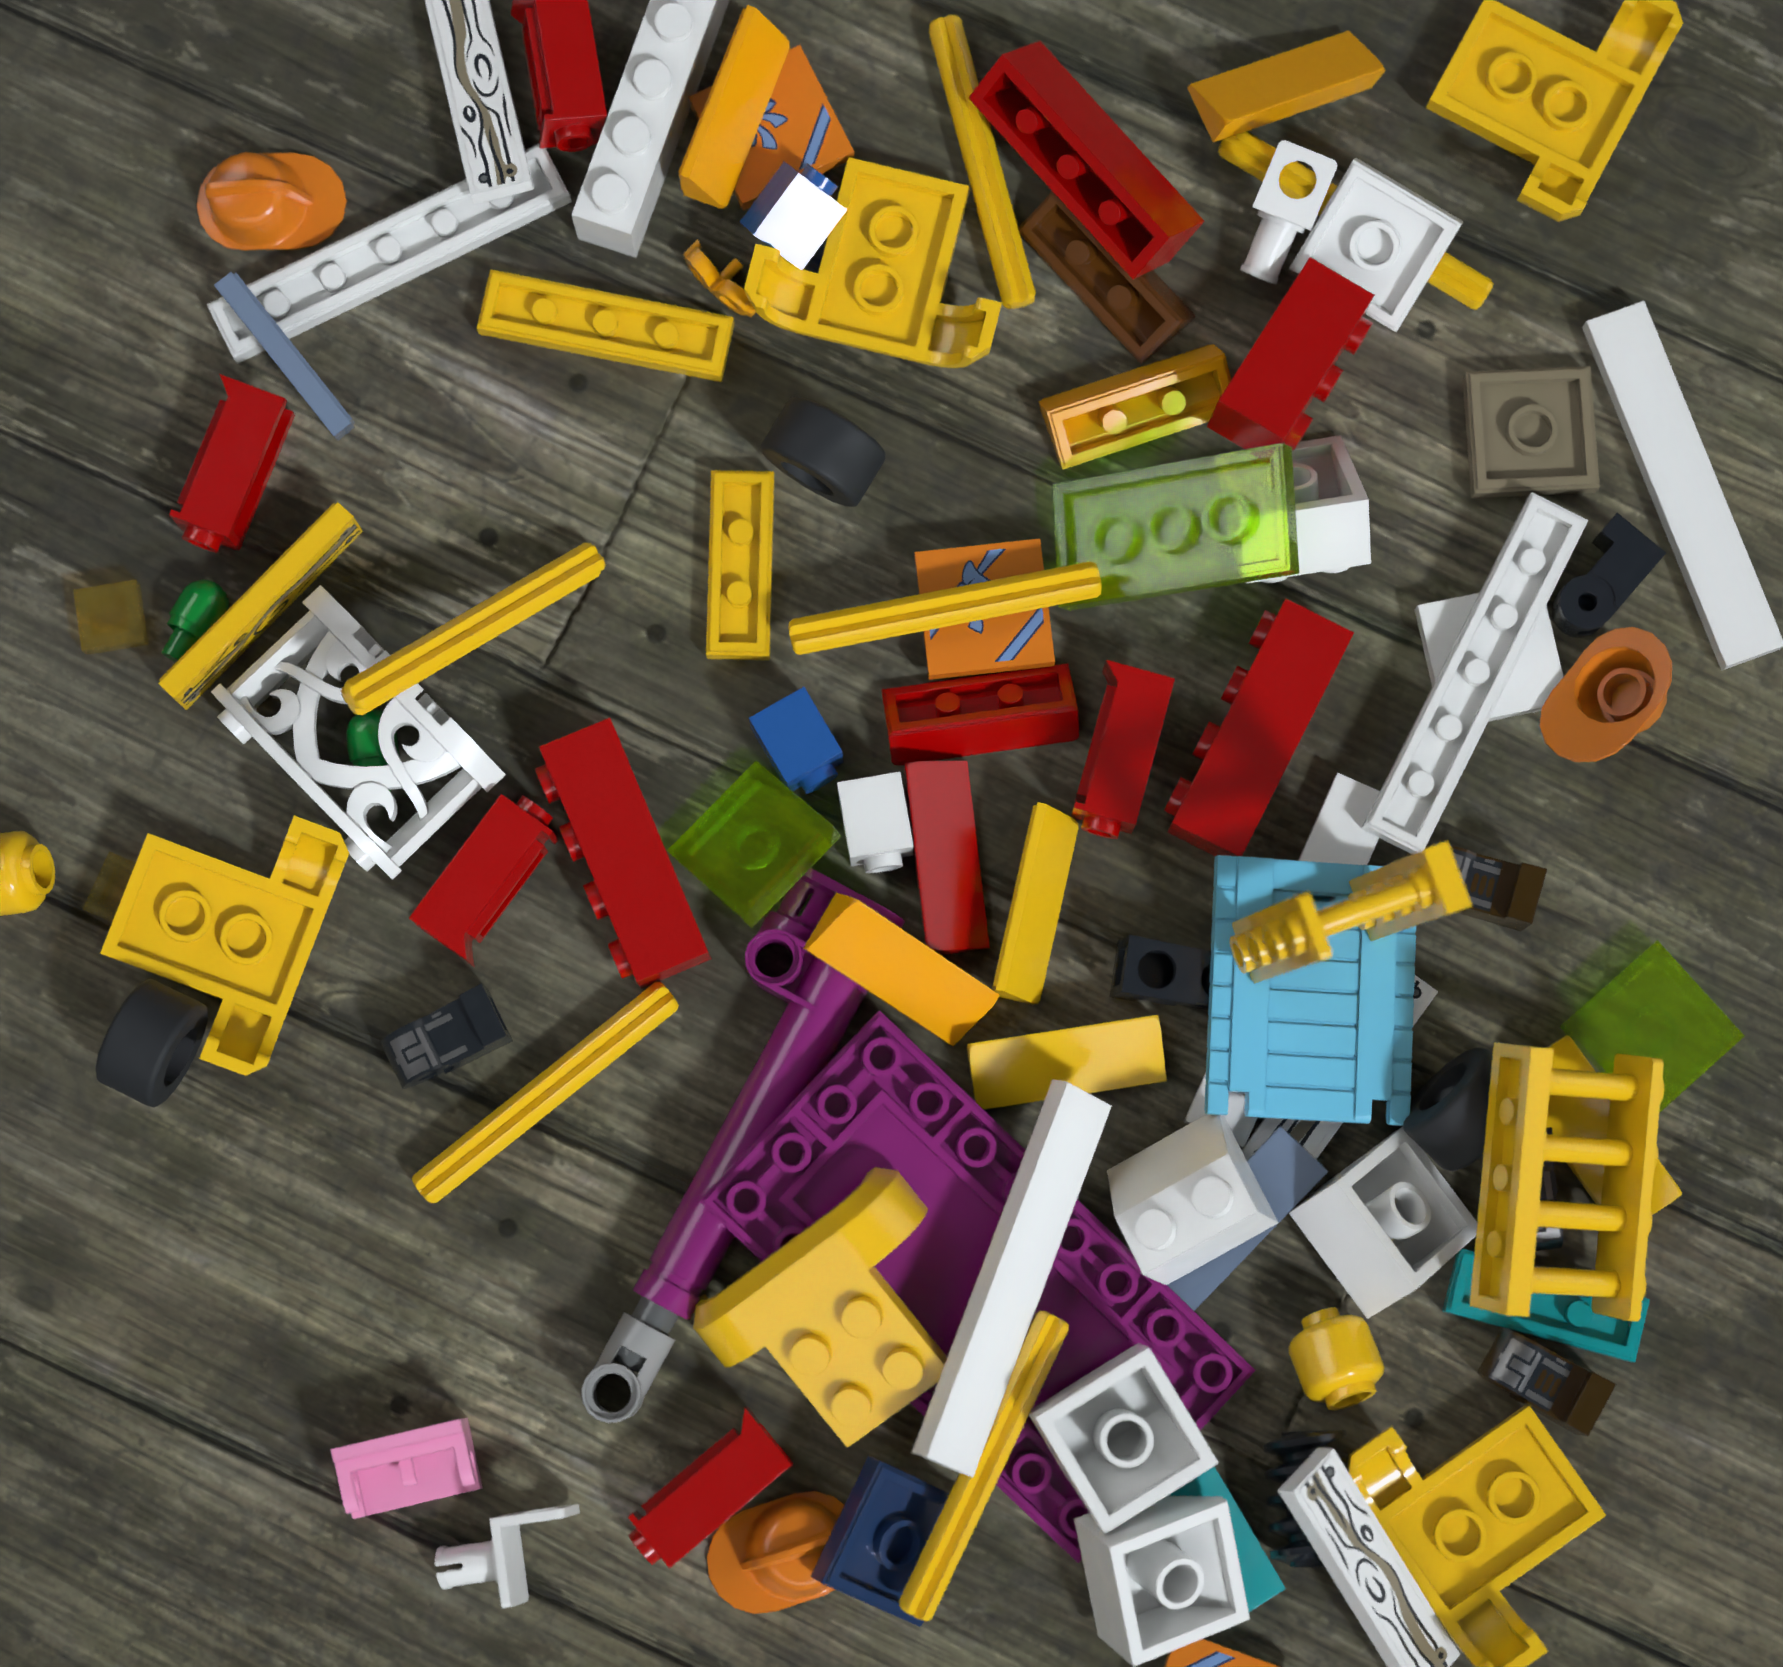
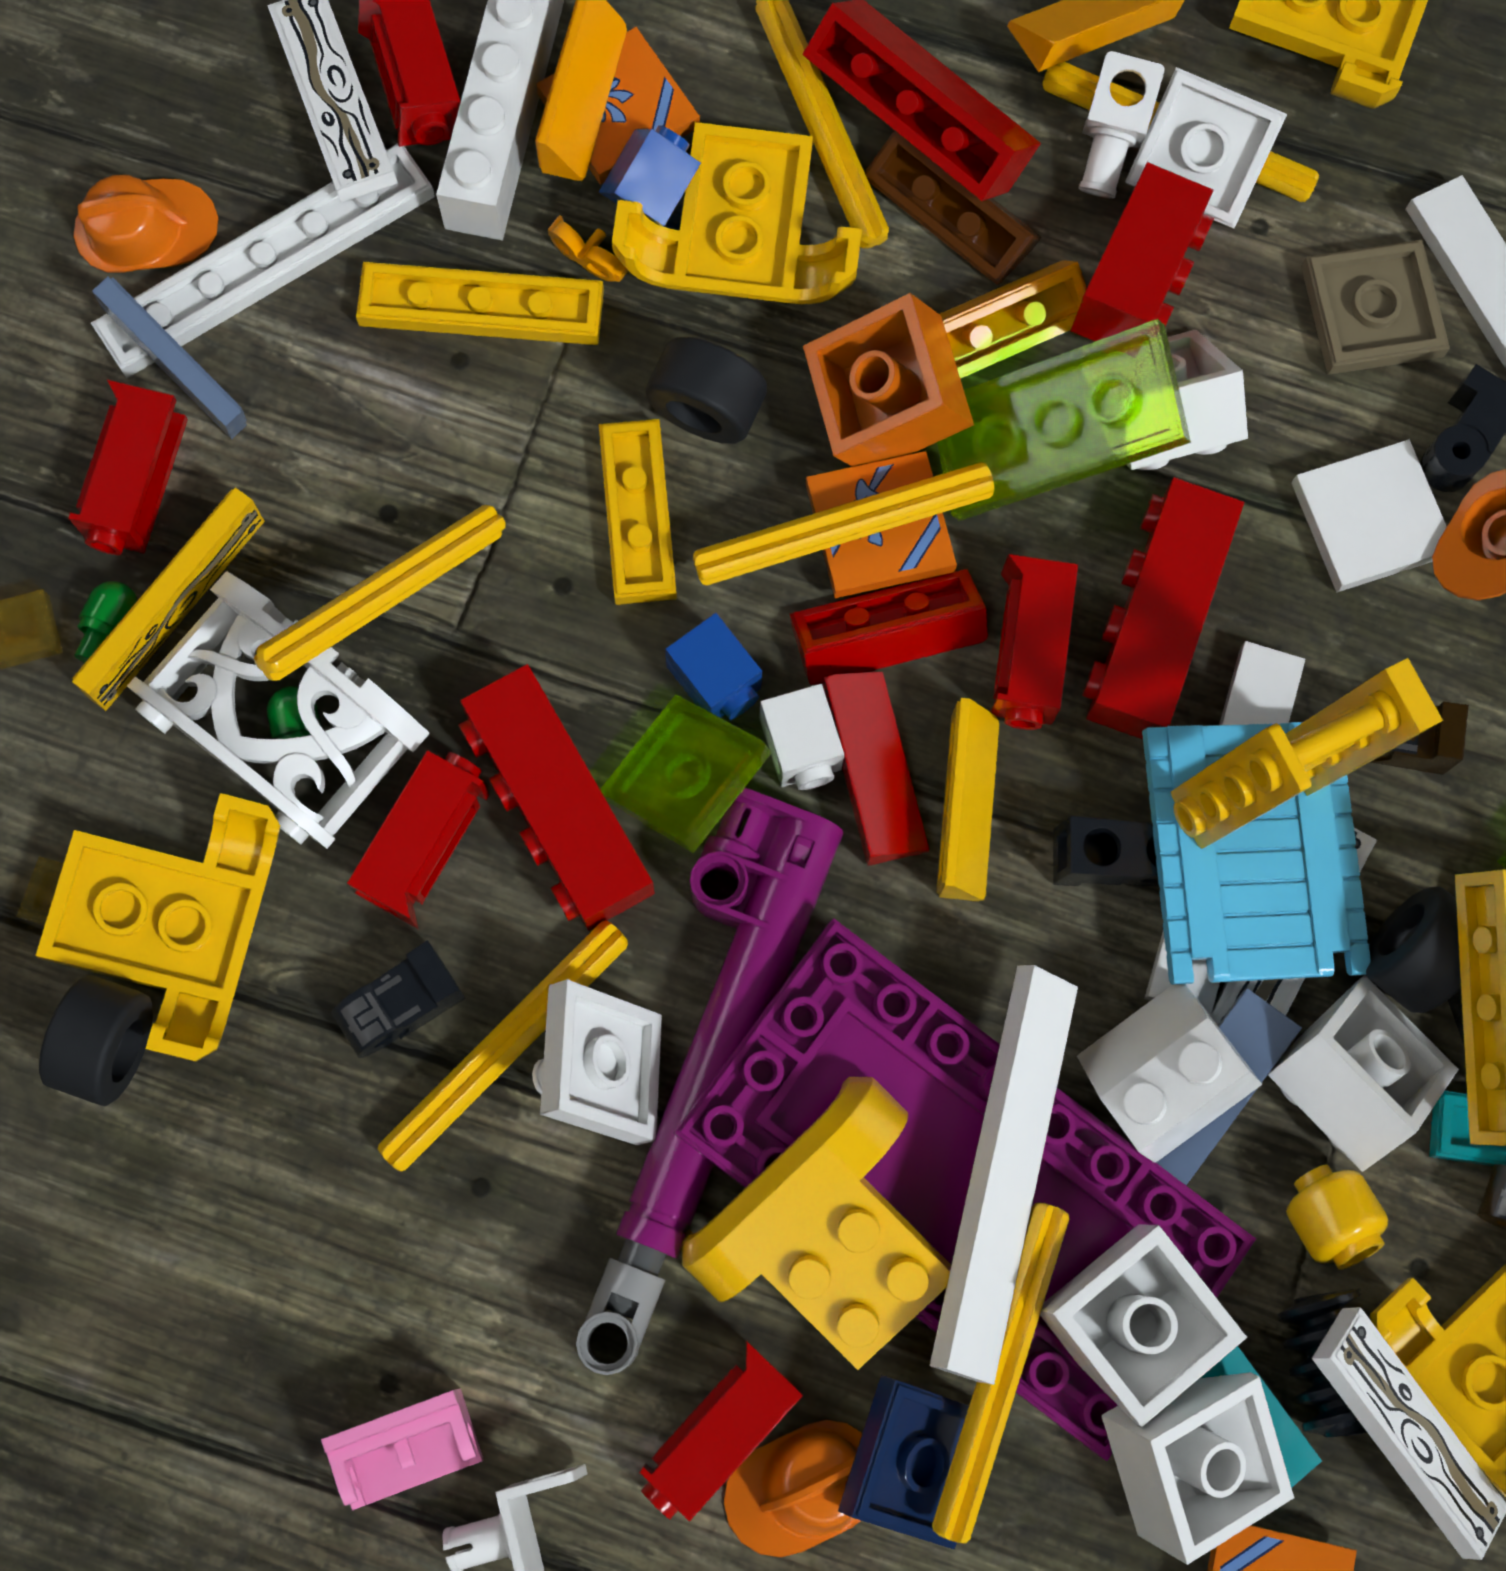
camera: 10 degrees left, 5 degrees down
light orange slope [803,893,1000,1046] -> none
yellow slope [967,1015,1167,1110] -> none
white tile [1361,492,1588,854] -> none
none -> white tile [532,979,662,1145]
none -> orange brick [803,293,974,467]

